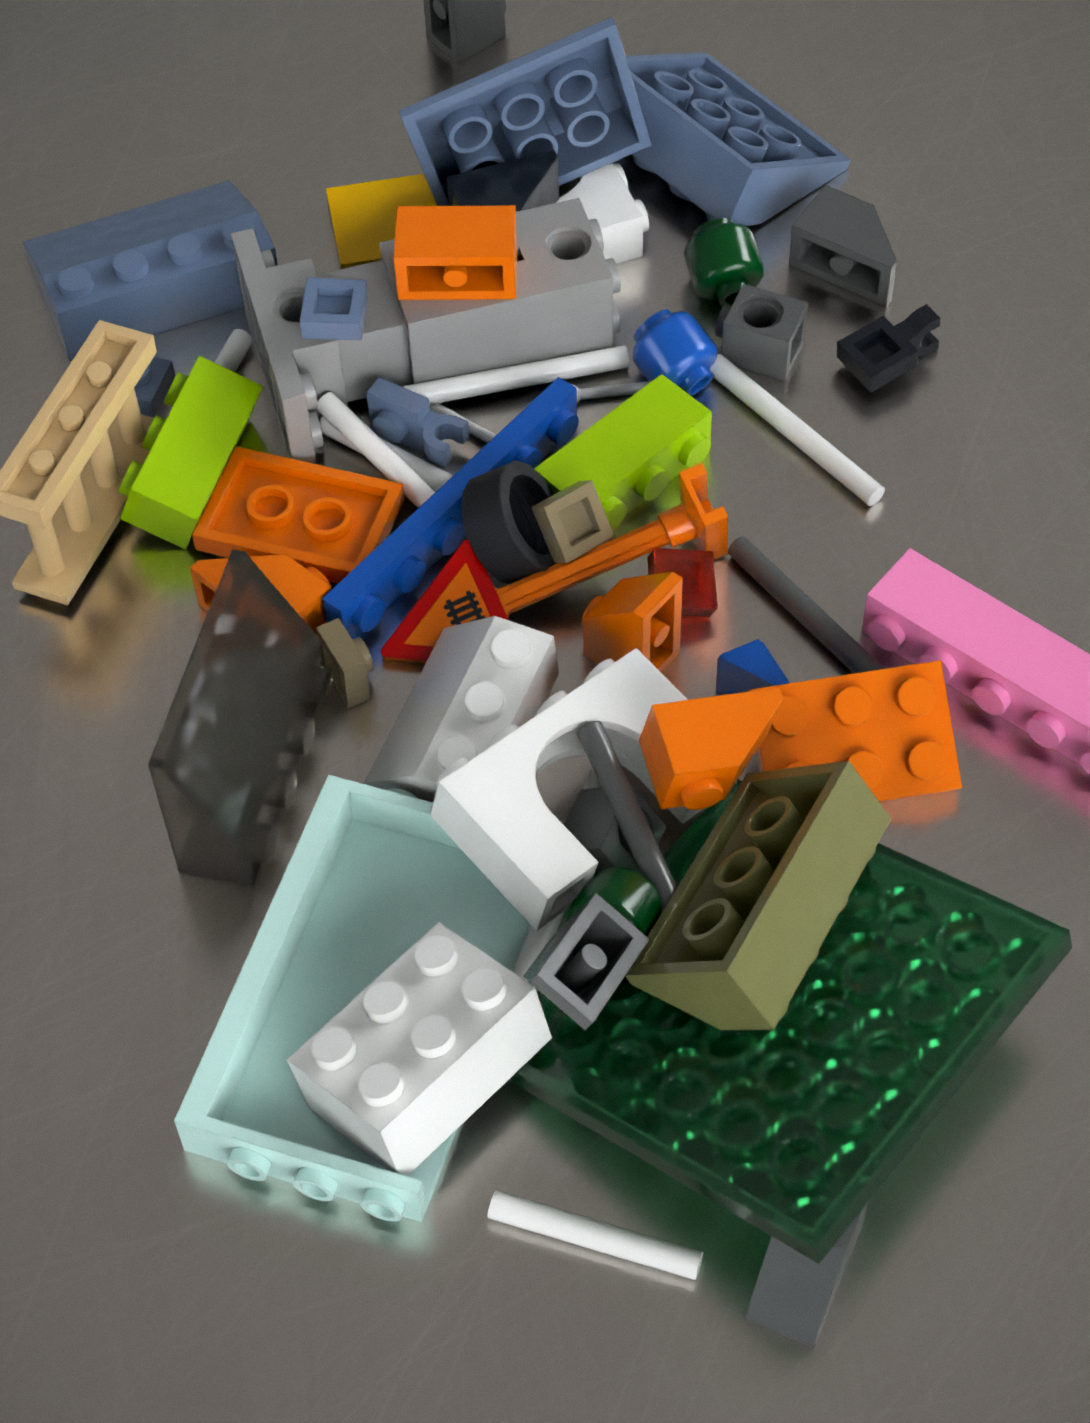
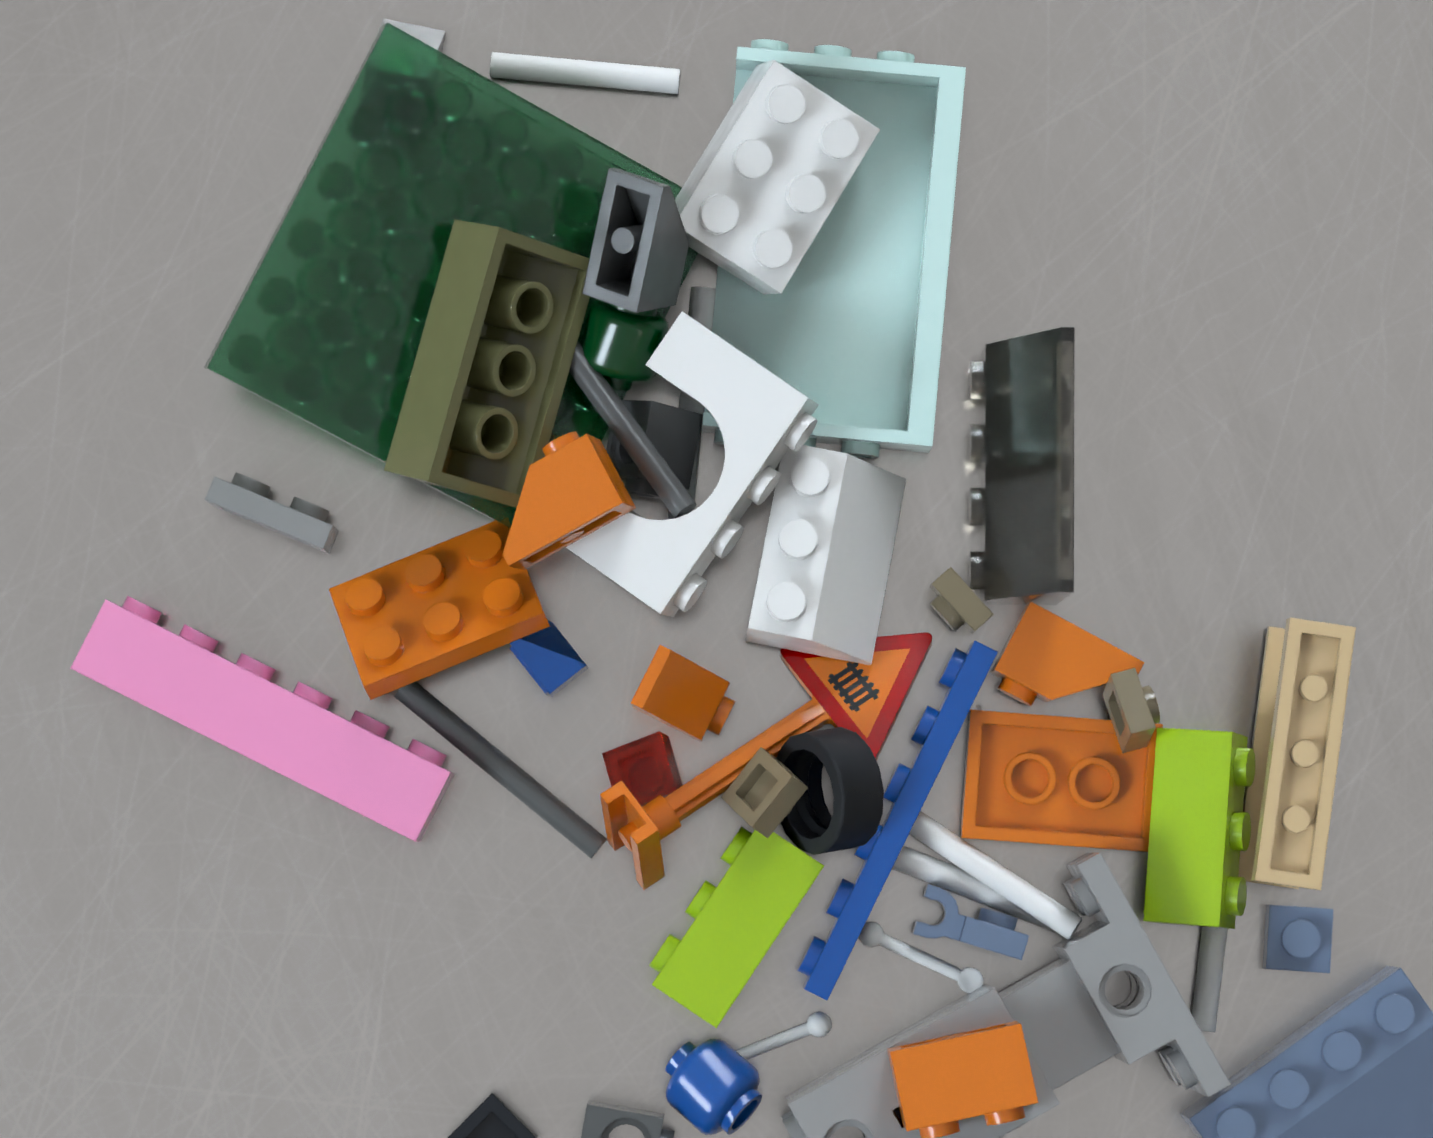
camera: 165 degrees right, 30 degrees up
sand blue plate [300,278,368,340] -> none
white bar [403,345,630,405] -> none
white bar [710,354,885,506] -> none
none -> light grey plate [205,472,339,554]
none -> dark tan plate [1102,668,1160,753]

